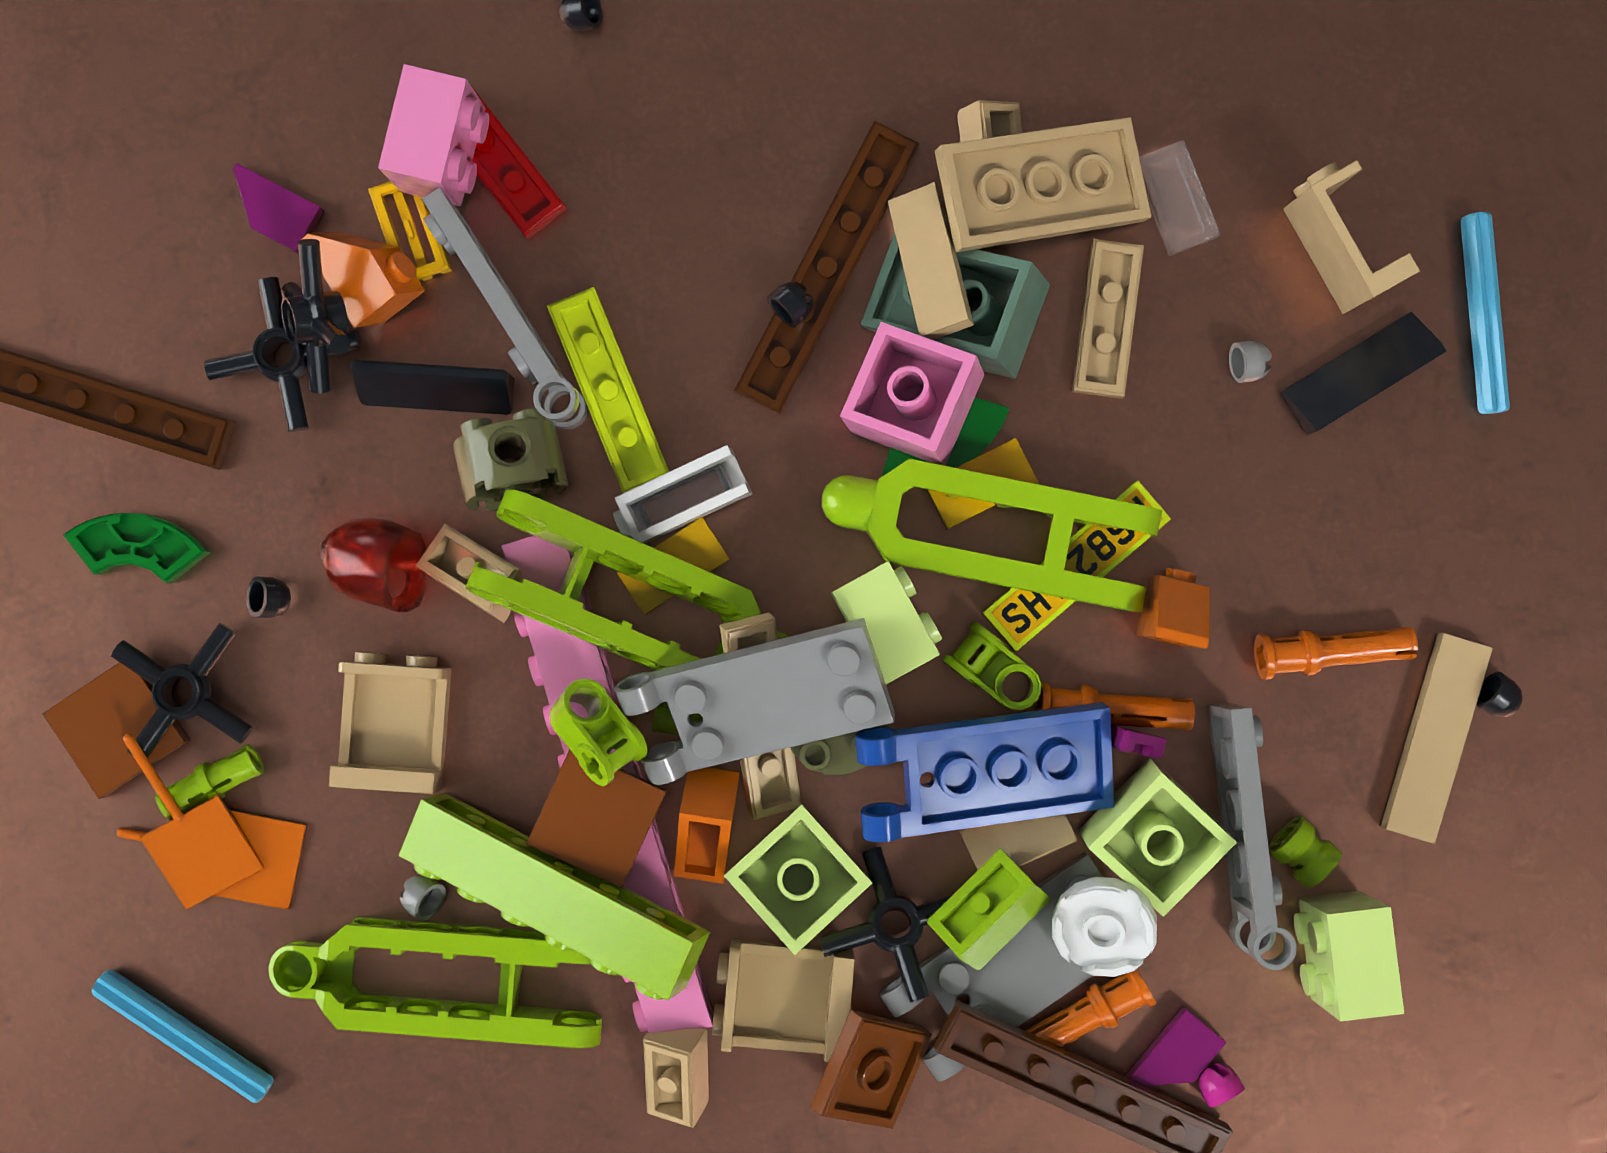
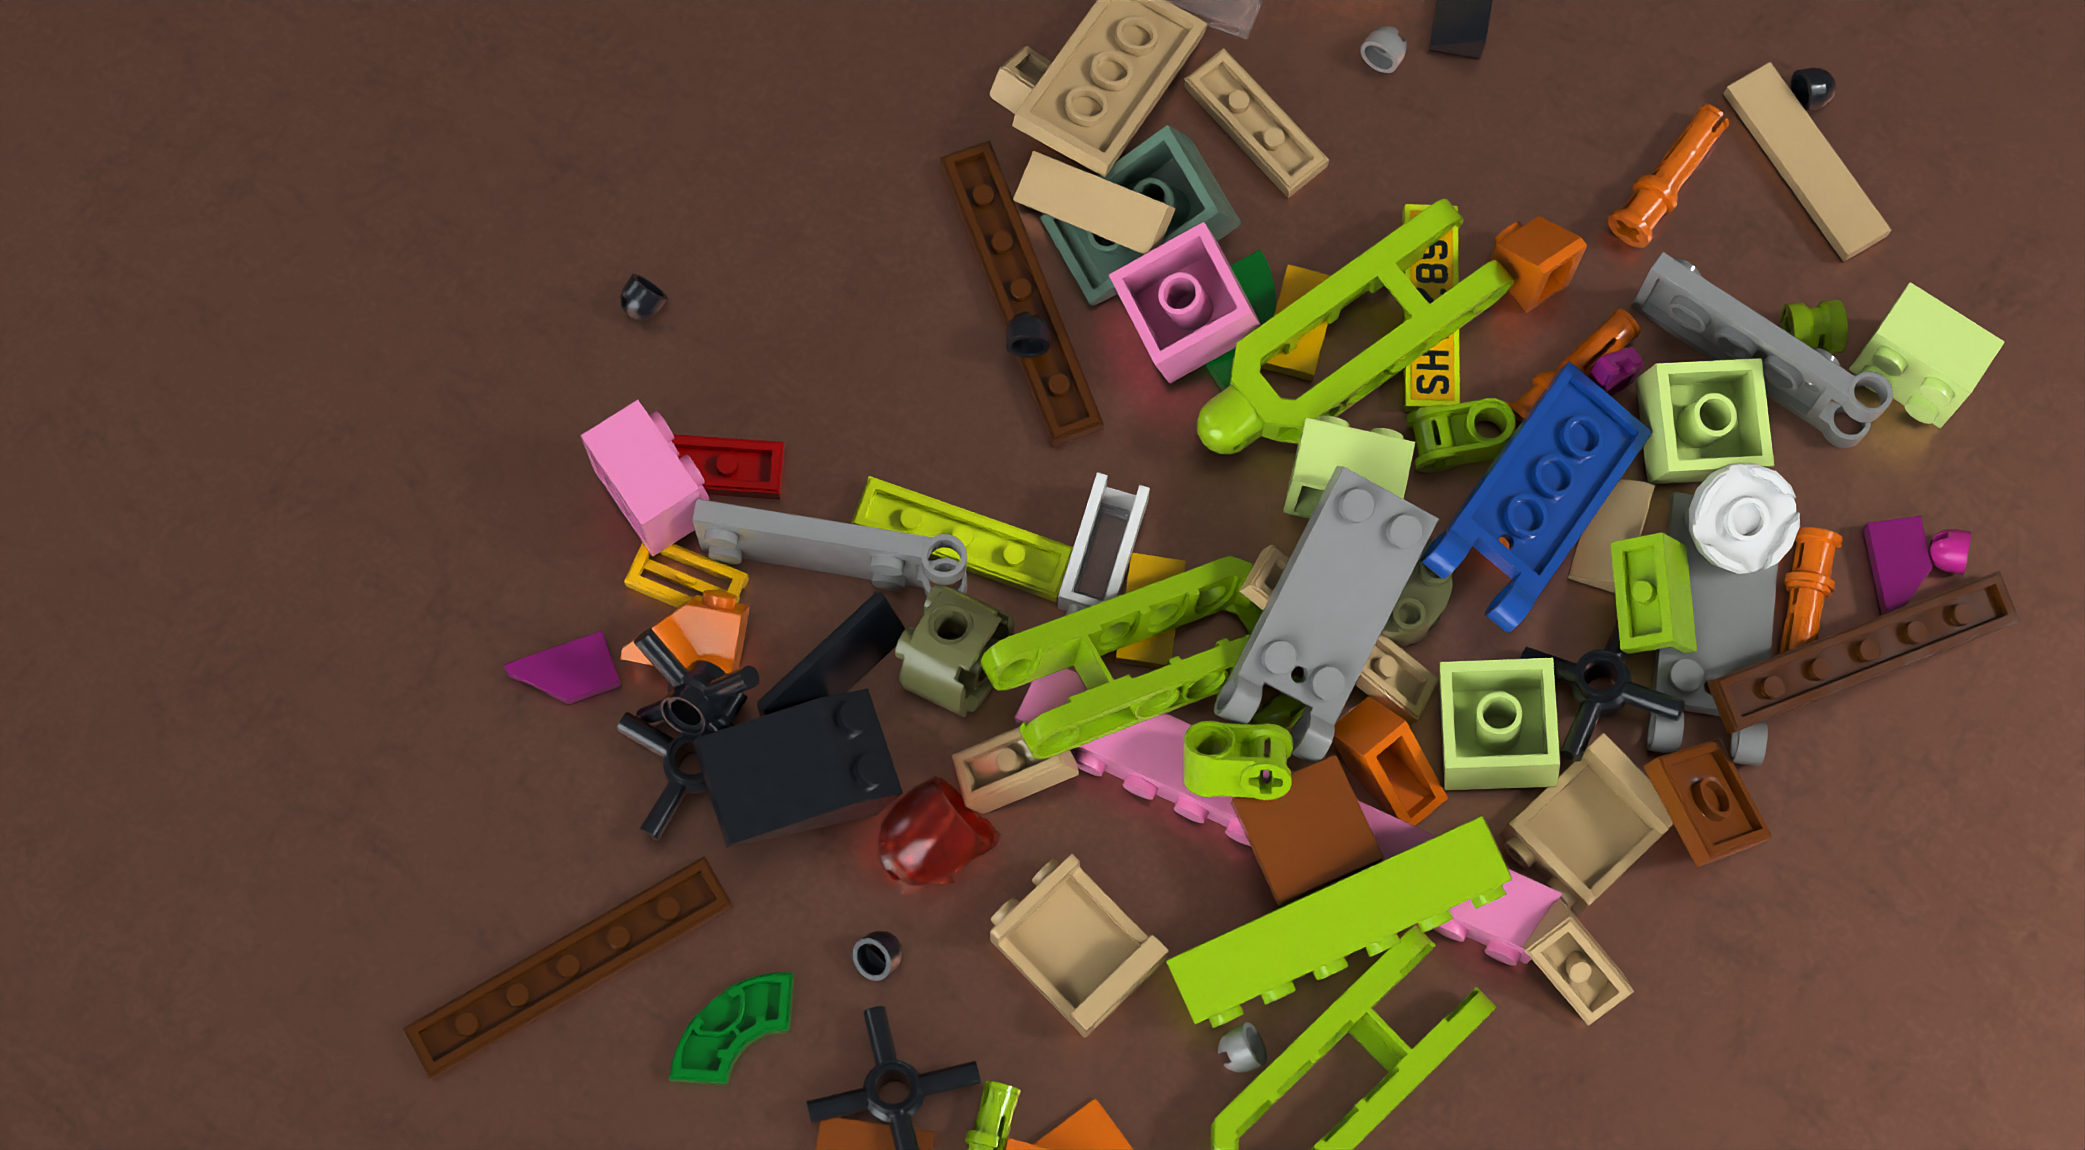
camera: 50 degrees left, 15 degrees down
none -> black slope [693,688,903,848]

